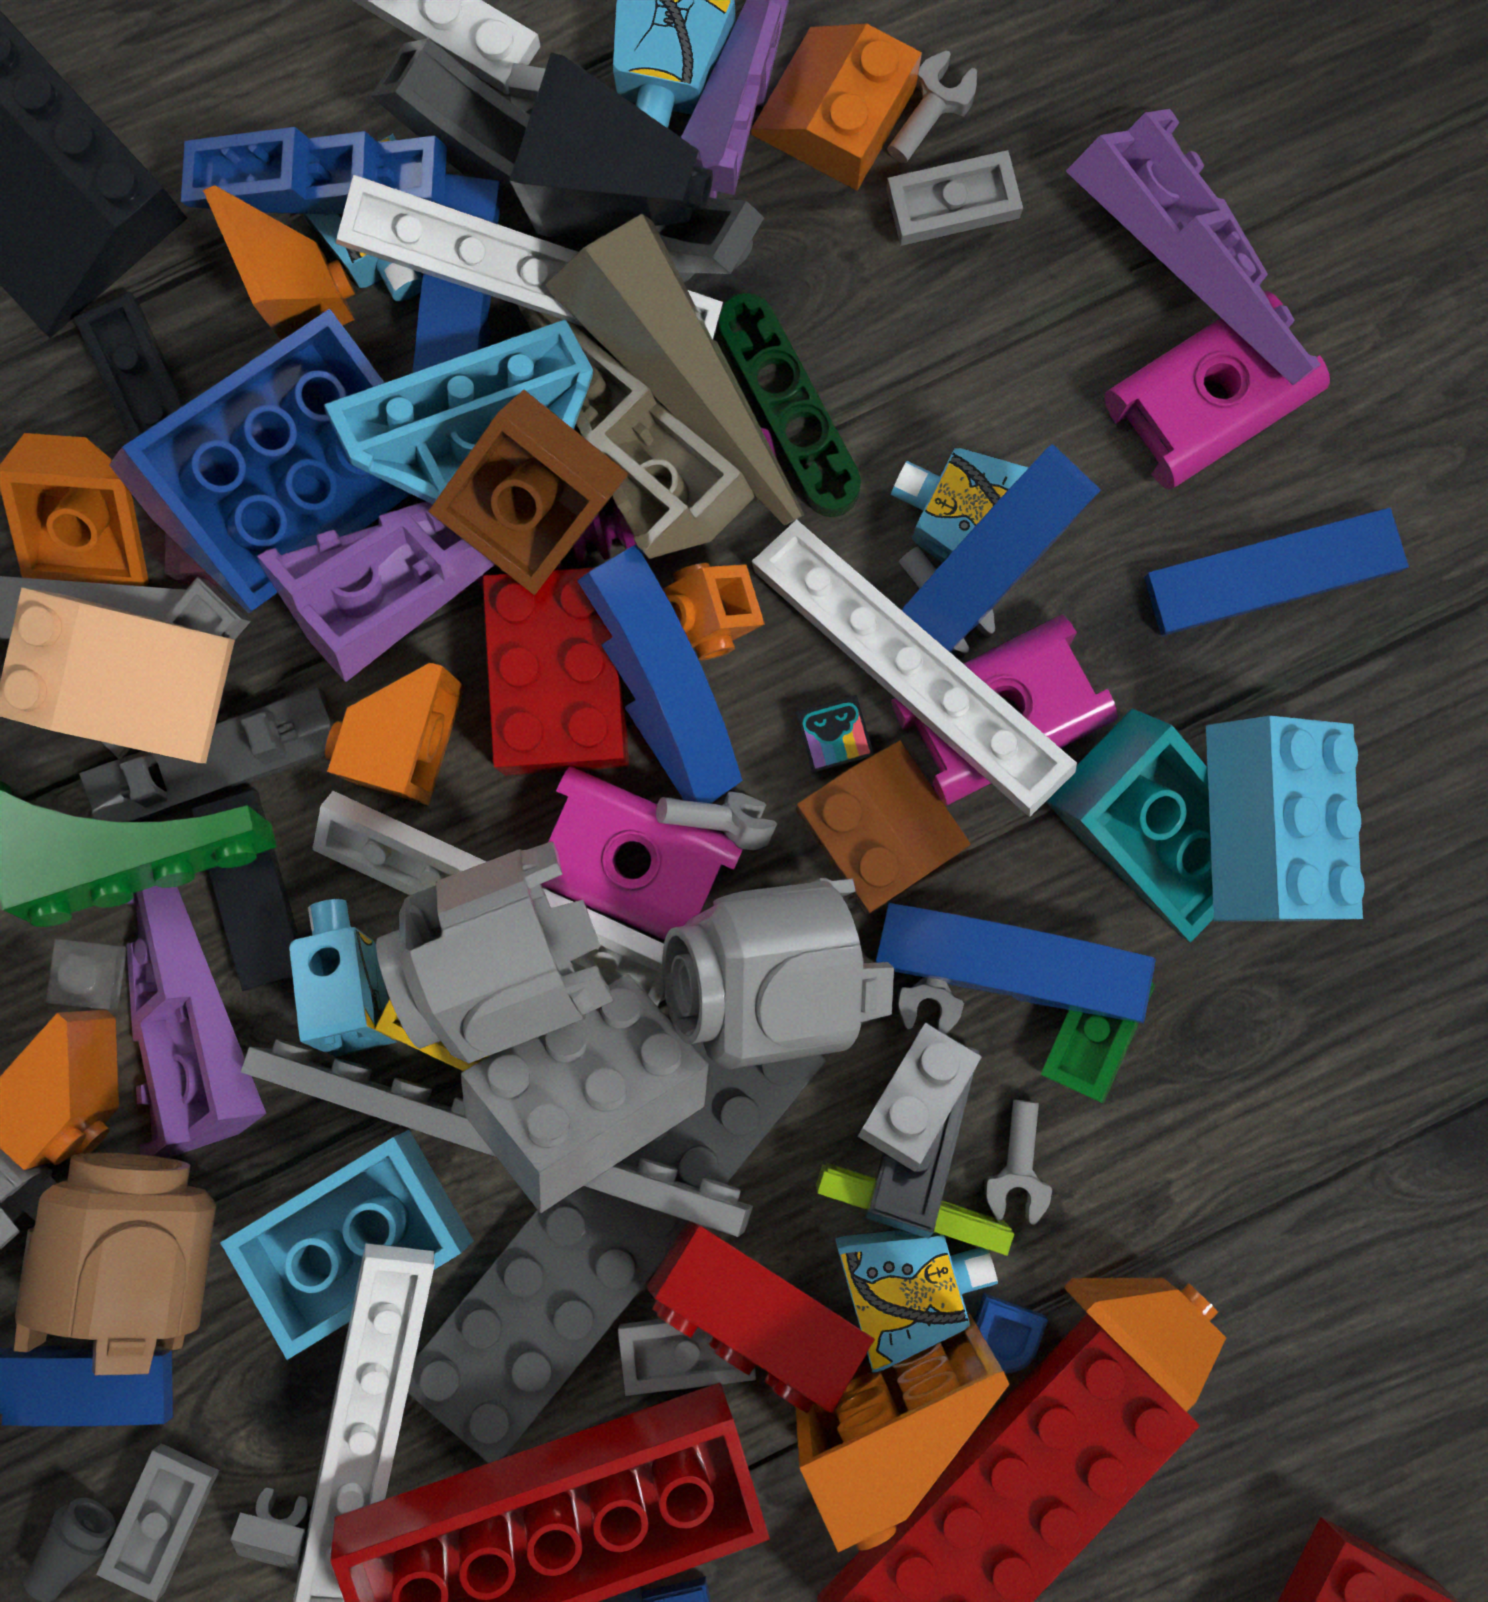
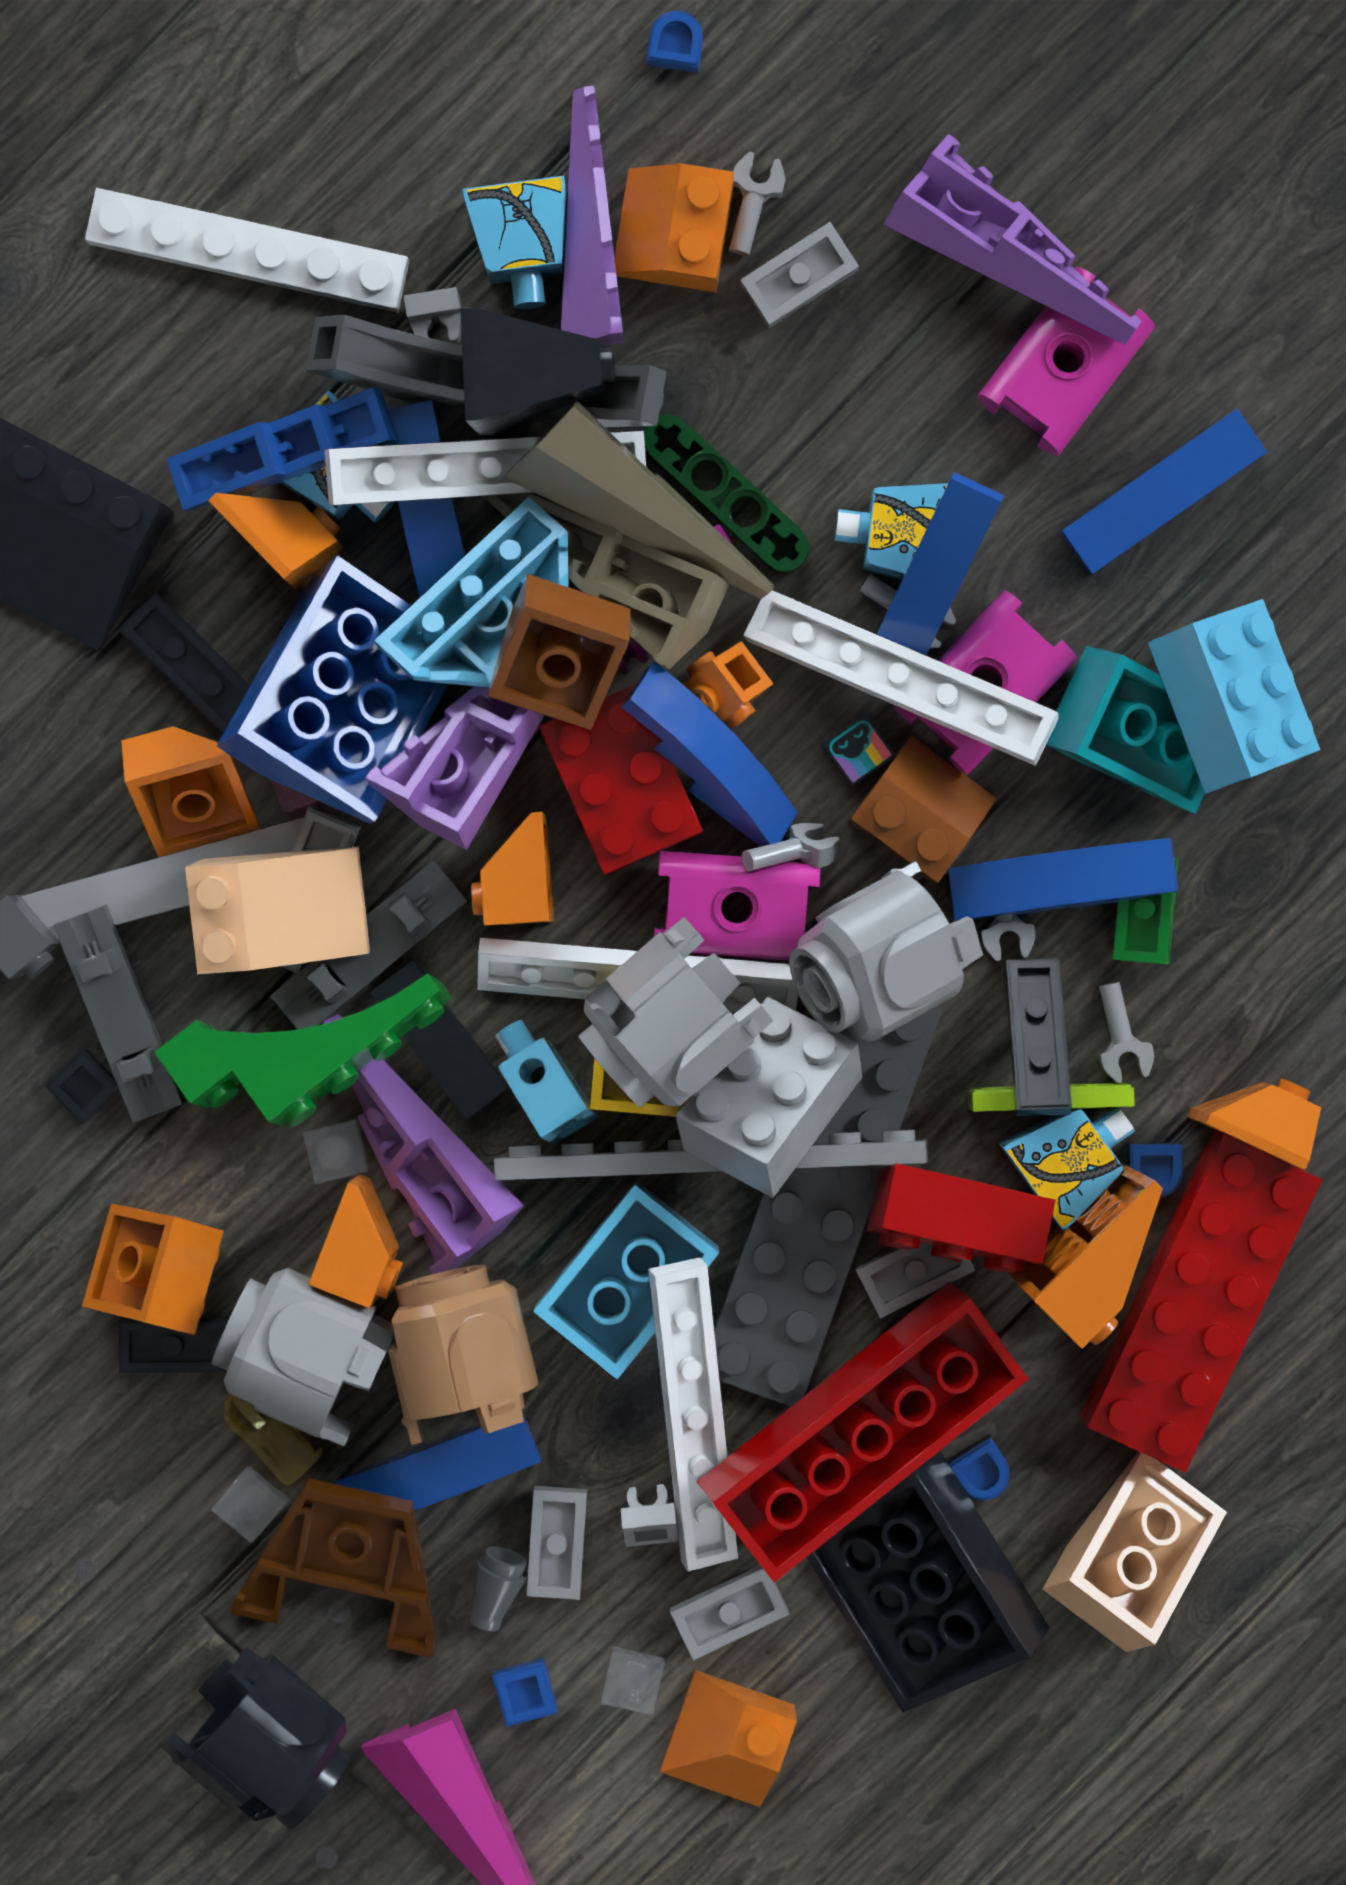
camera: 30 degrees left, 5 degrees up
light grey plate [858,1023,982,1171] -> none

